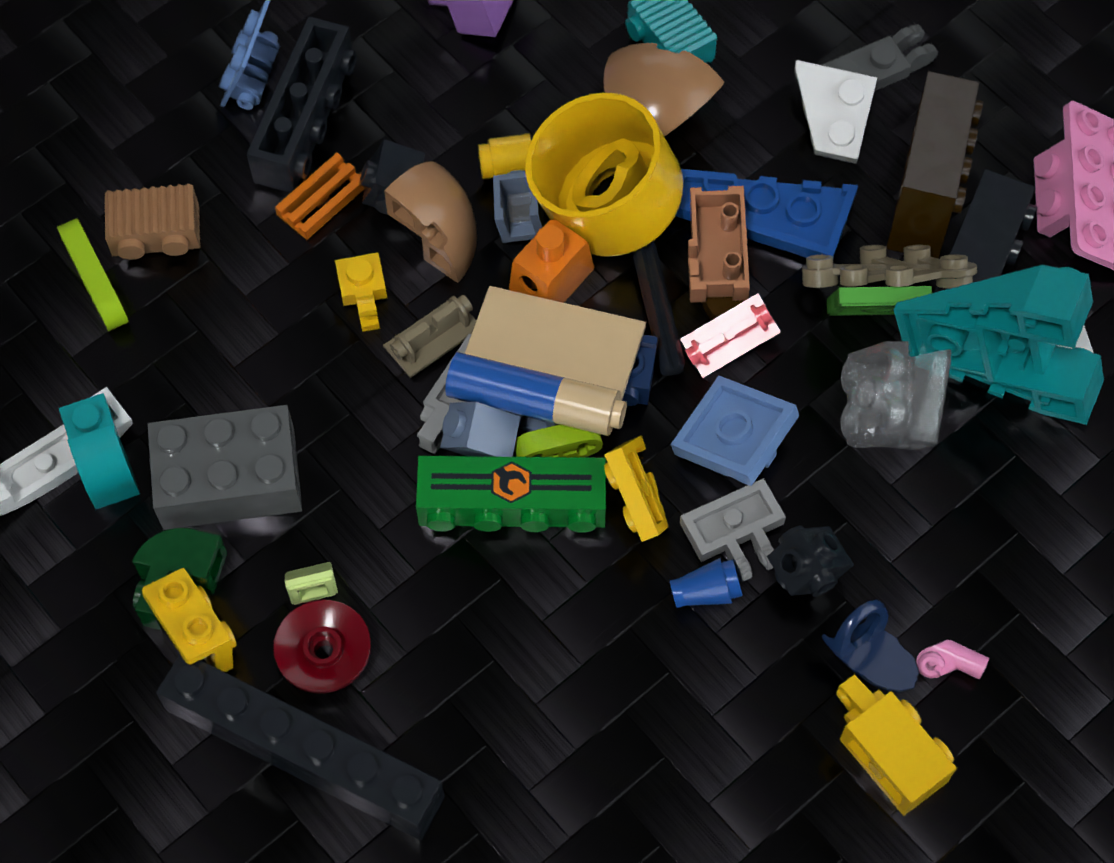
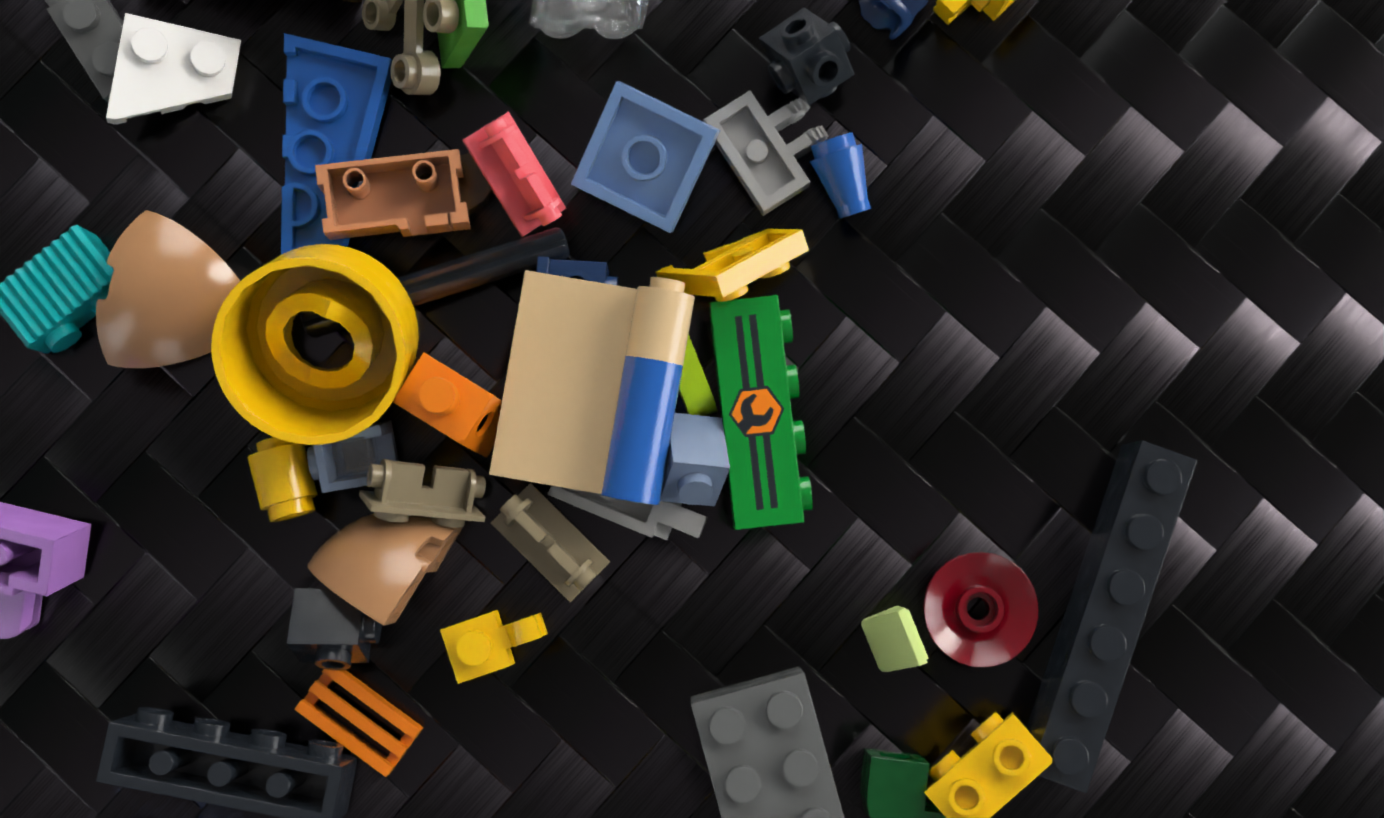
camera: 100 degrees left, 20 degrees up
none -> dark tan hinge [359,459,486,528]

